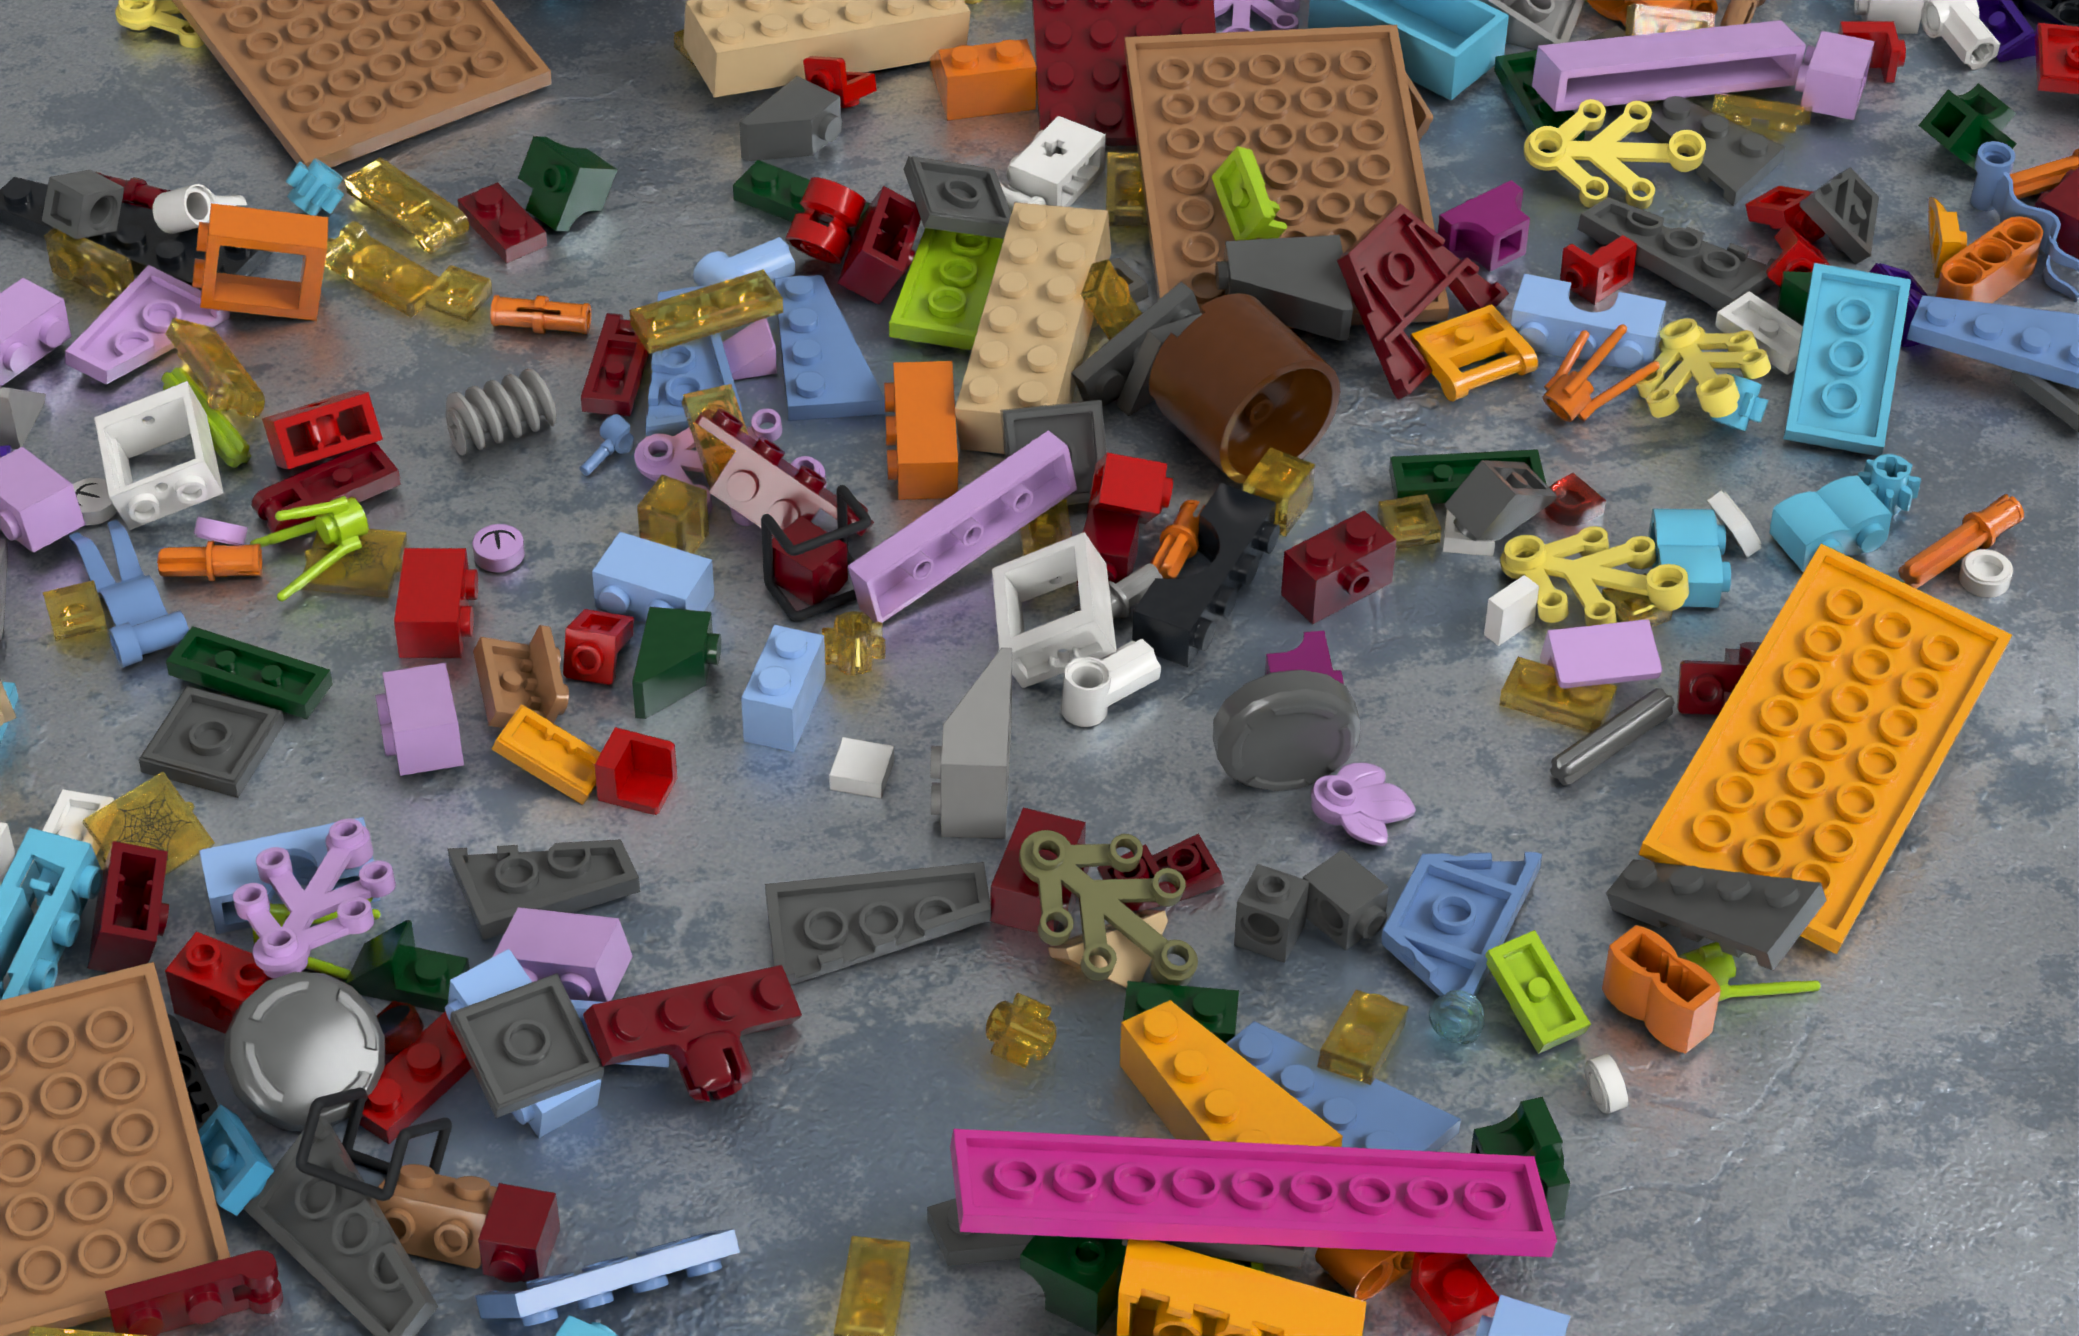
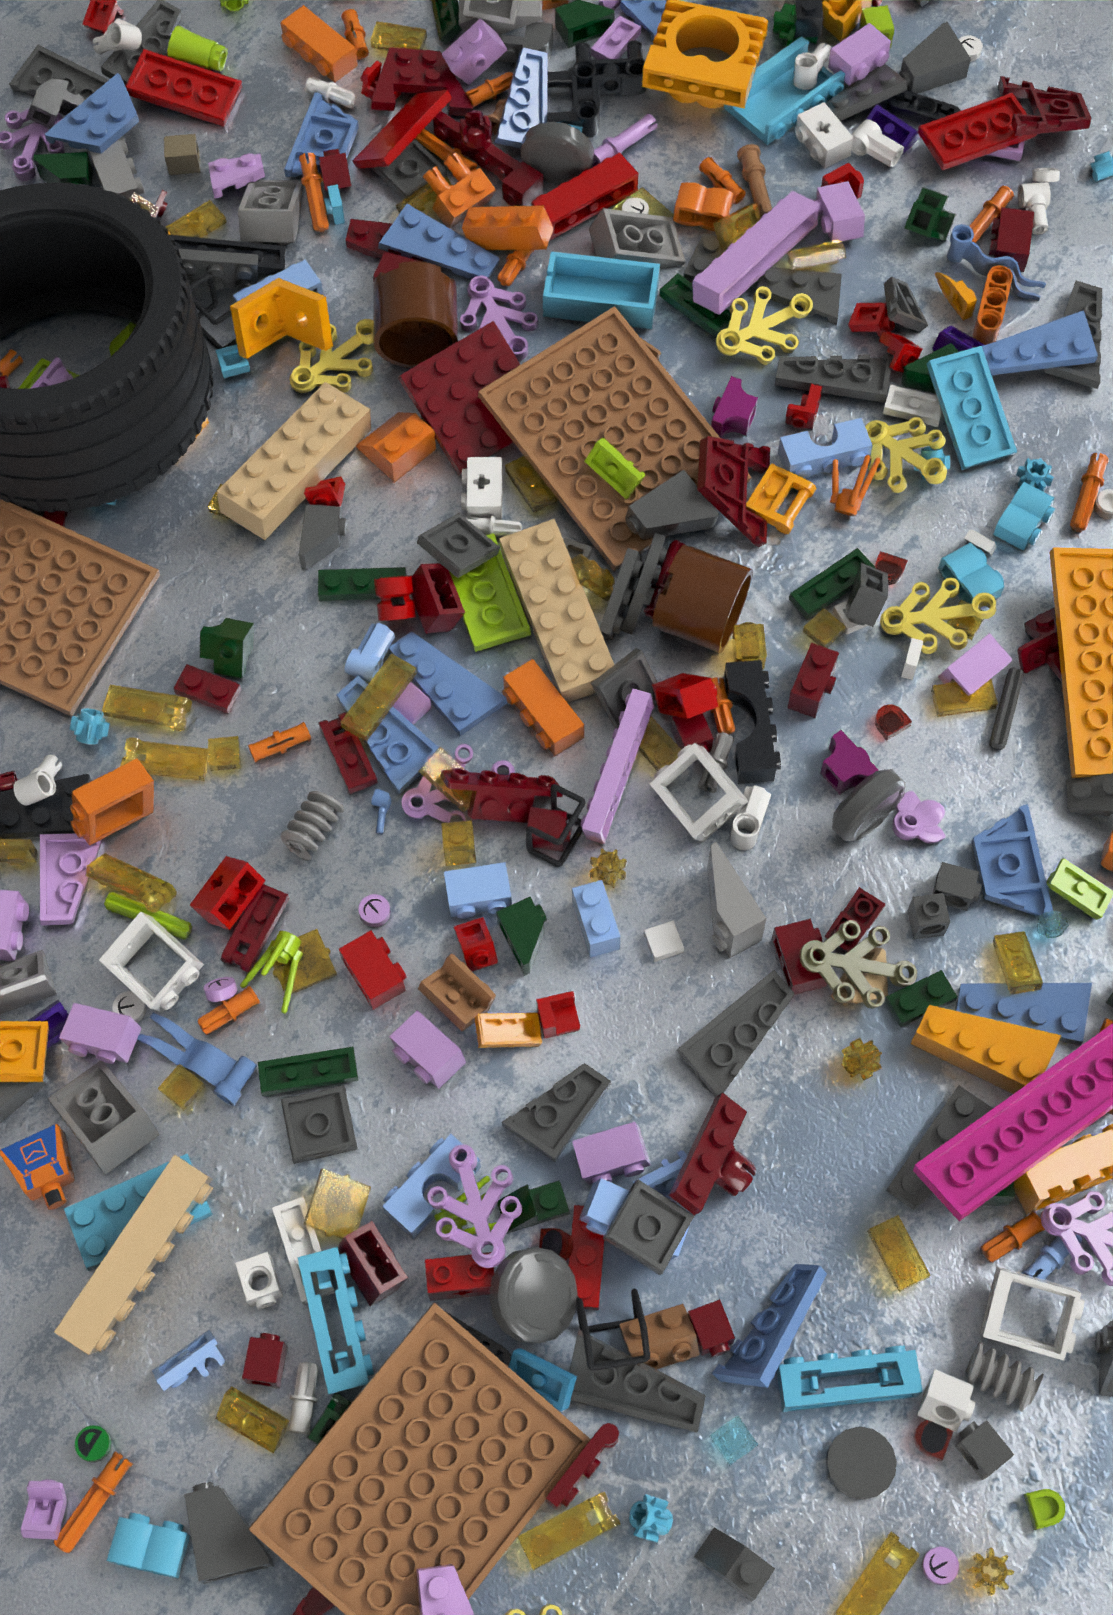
camera: 30 degrees left, 20 degrees up
none -> clear red tile [875,704,912,741]

